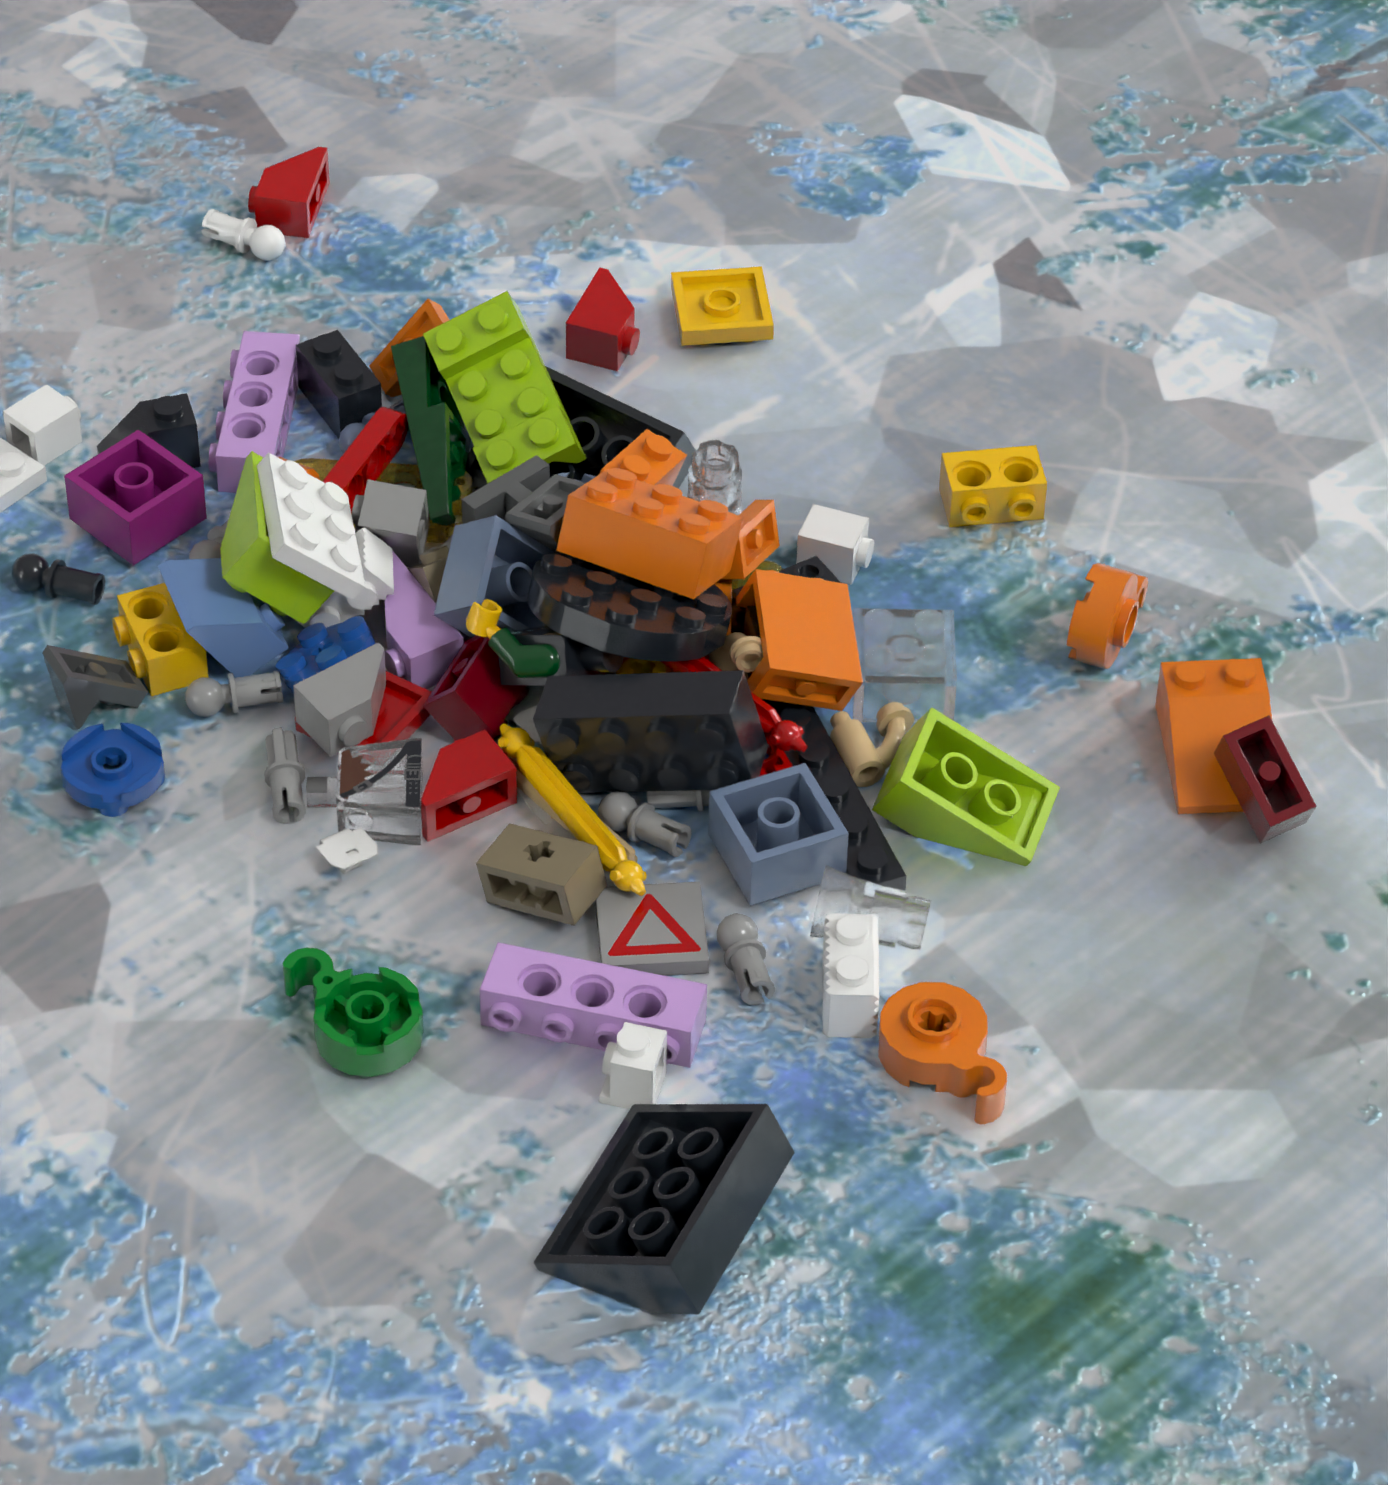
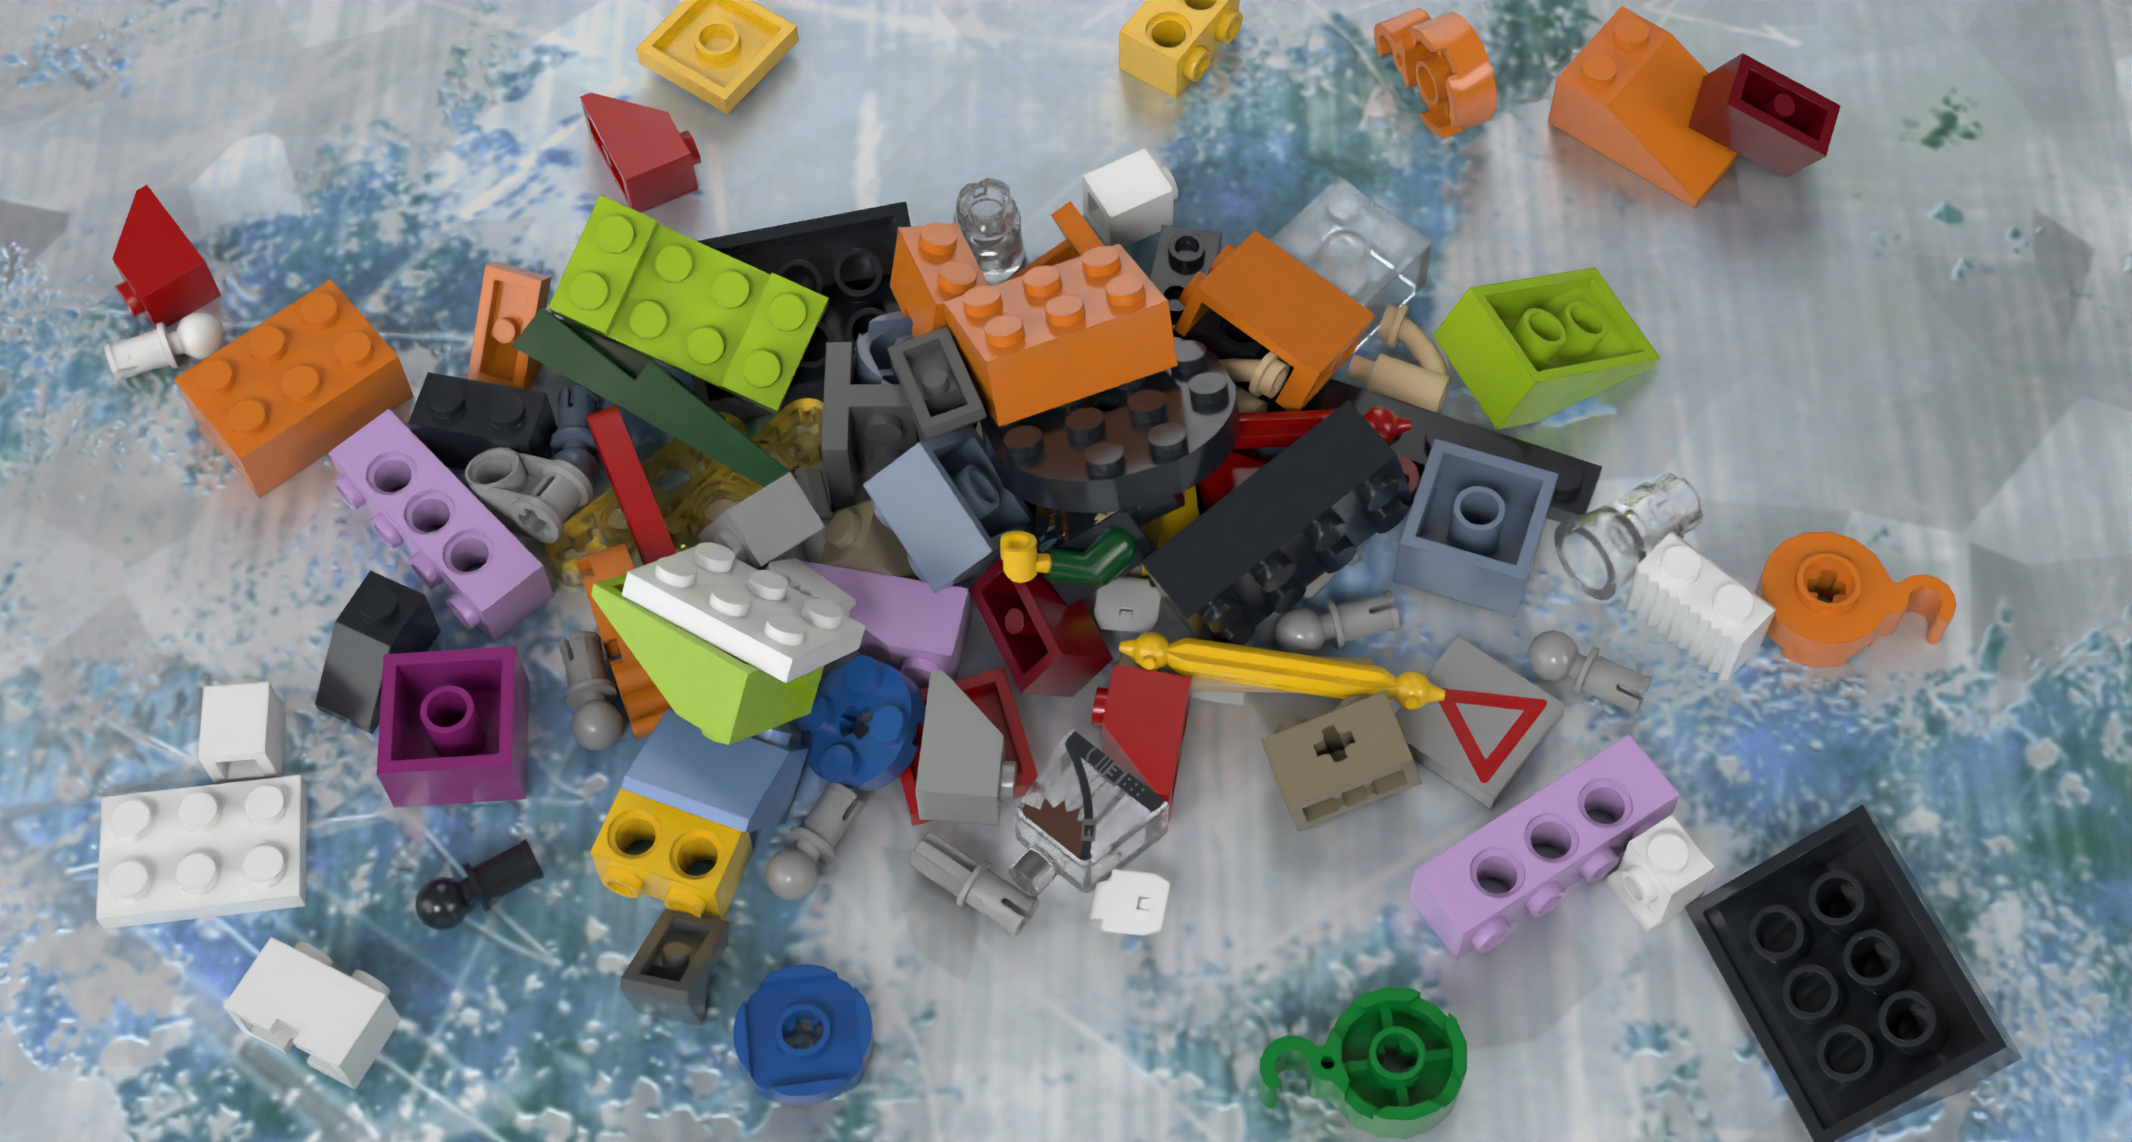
camera: 45 degrees left, 15 degrees up
none -> orange brick [174,279,414,498]
none -> light grey piece [465,447,594,544]

